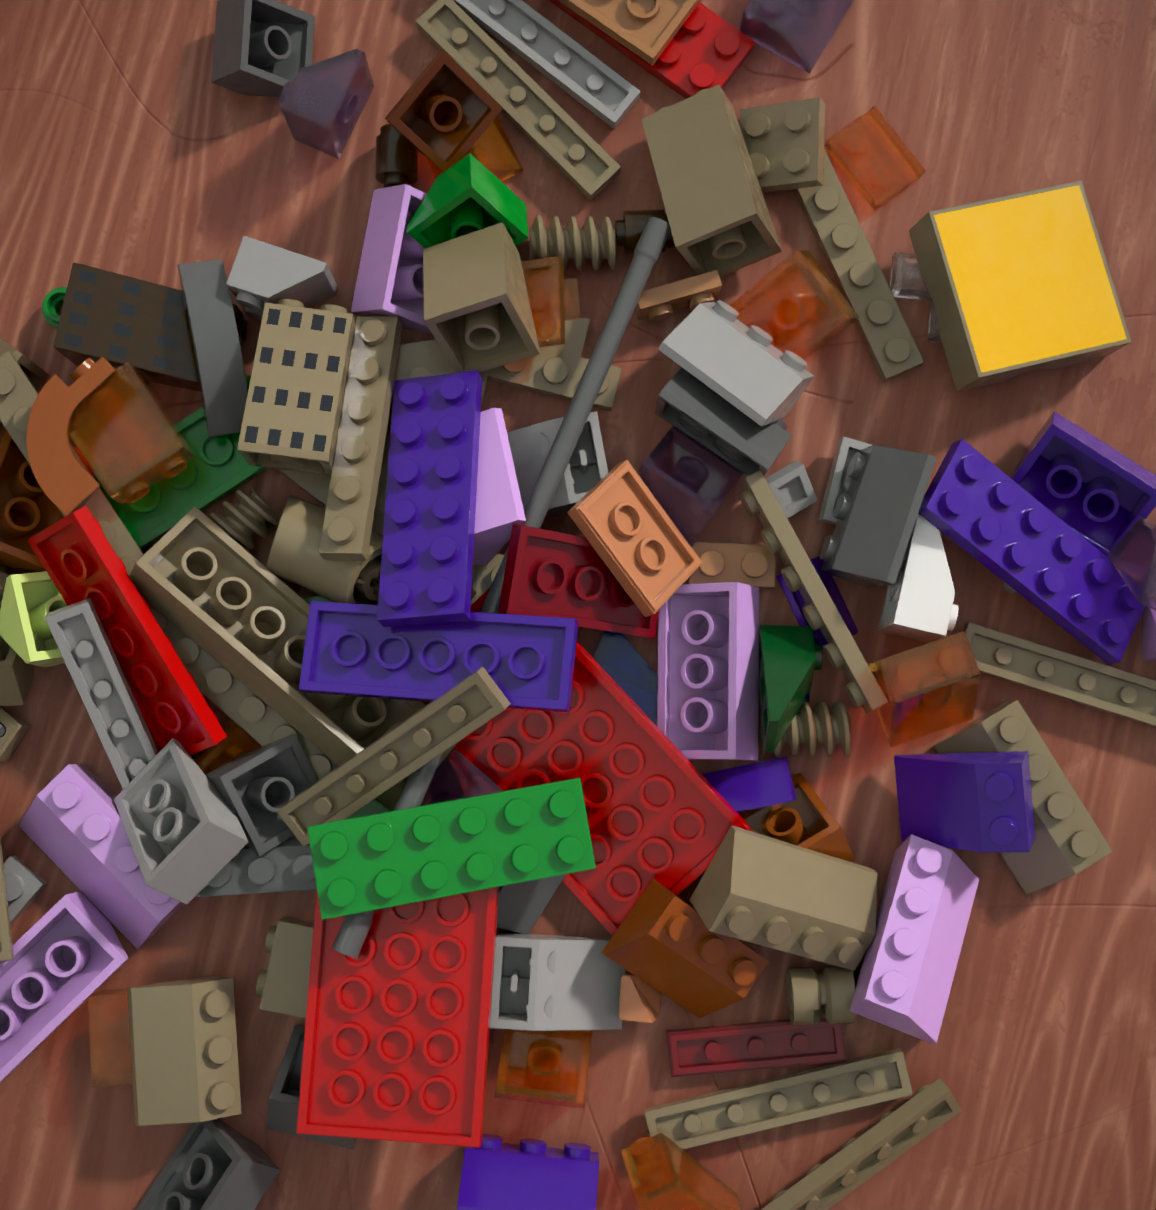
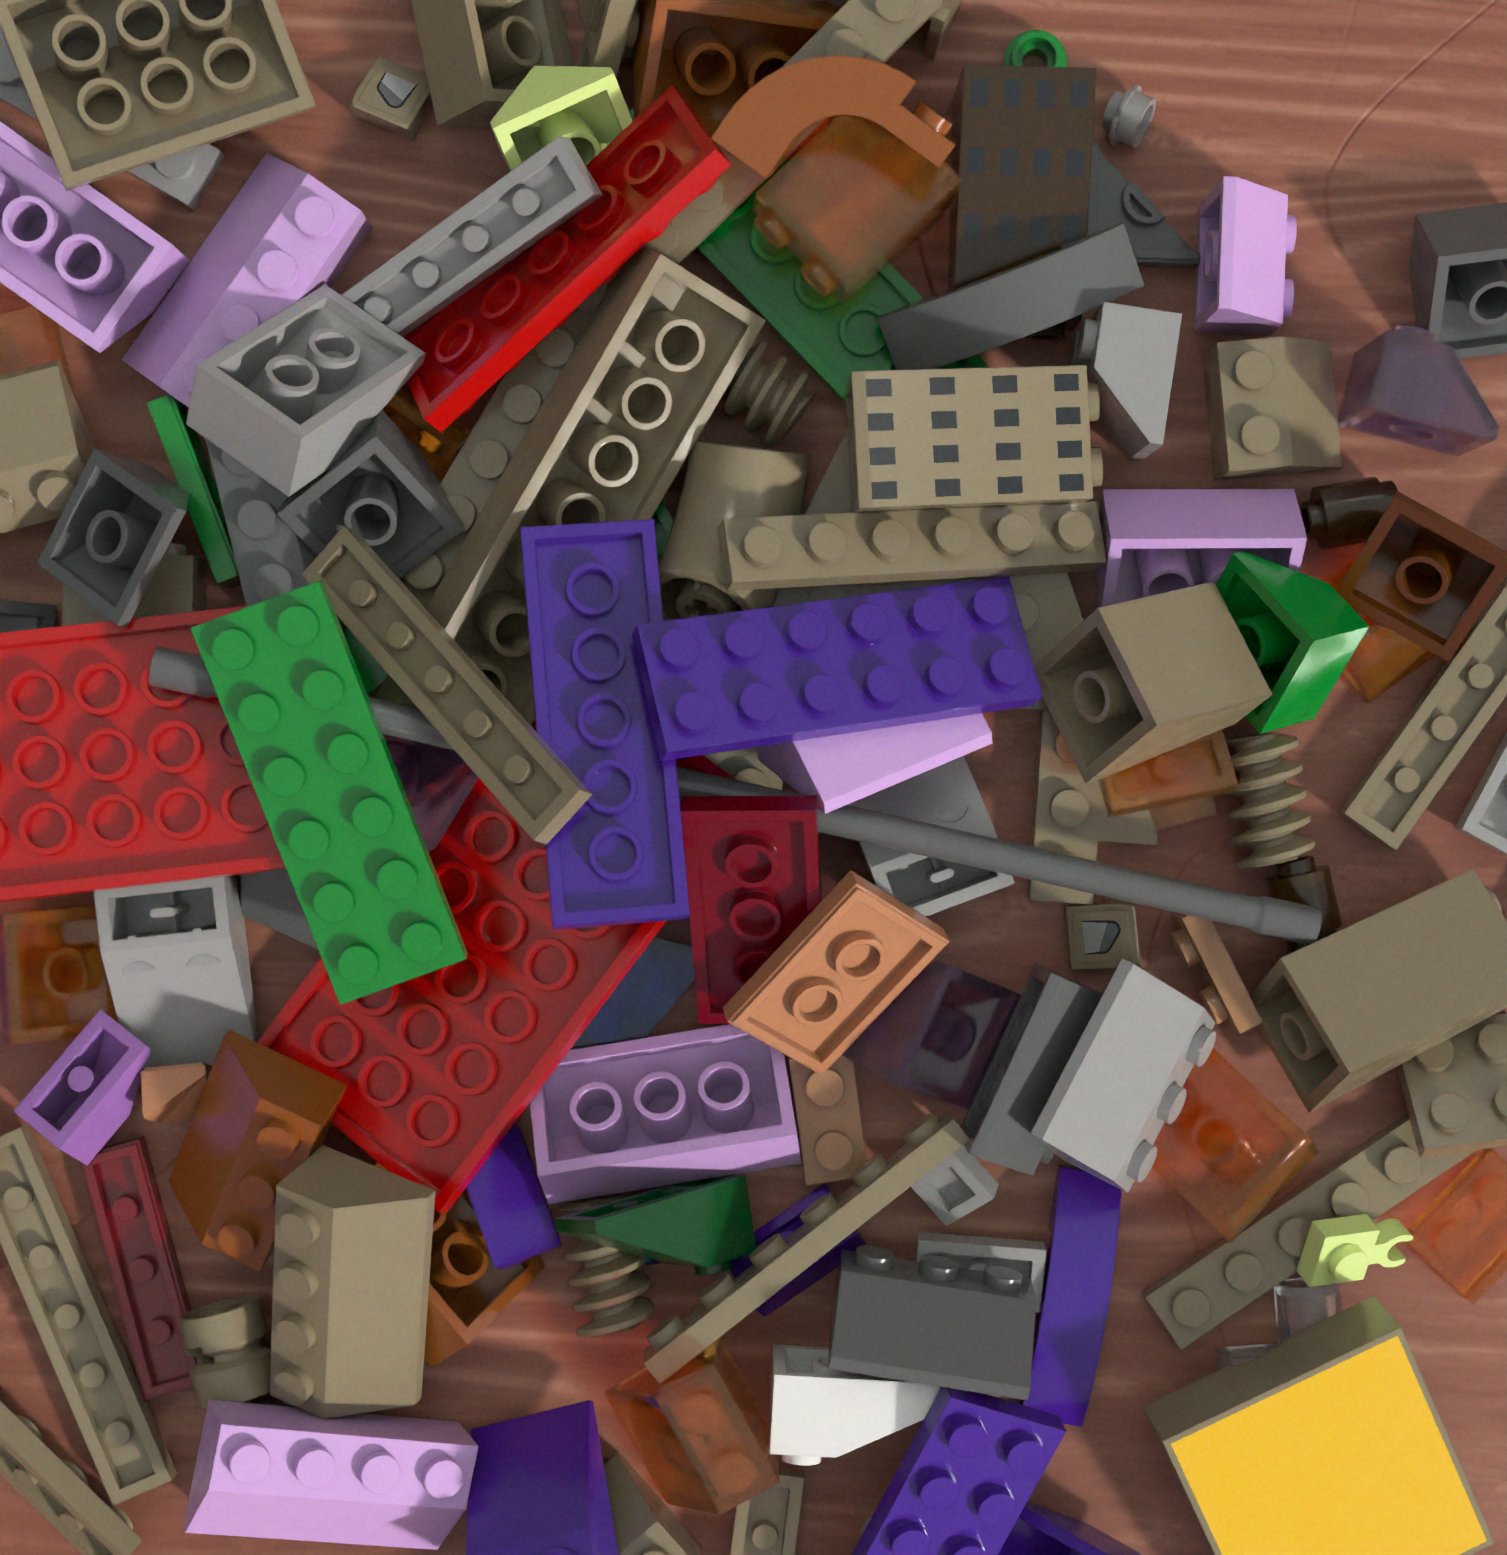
camera: 80 degrees right, 5 degrees up
none -> medium lavender slope [14,1009,151,1166]
none -> dark grey slope [37,448,189,628]
none -> green tile [147,395,241,589]
none -> dark purple slope [1019,1165,1122,1427]
none -> dark tan slope [1064,901,1140,970]
none -> dark grey tile [1087,143,1200,268]
none -> light grey plate [1101,85,1156,148]
none -> lavender slope [1194,176,1297,335]
none -> dark tan slope [1202,336,1342,481]
none -> yellowish green plate [1296,1214,1413,1287]

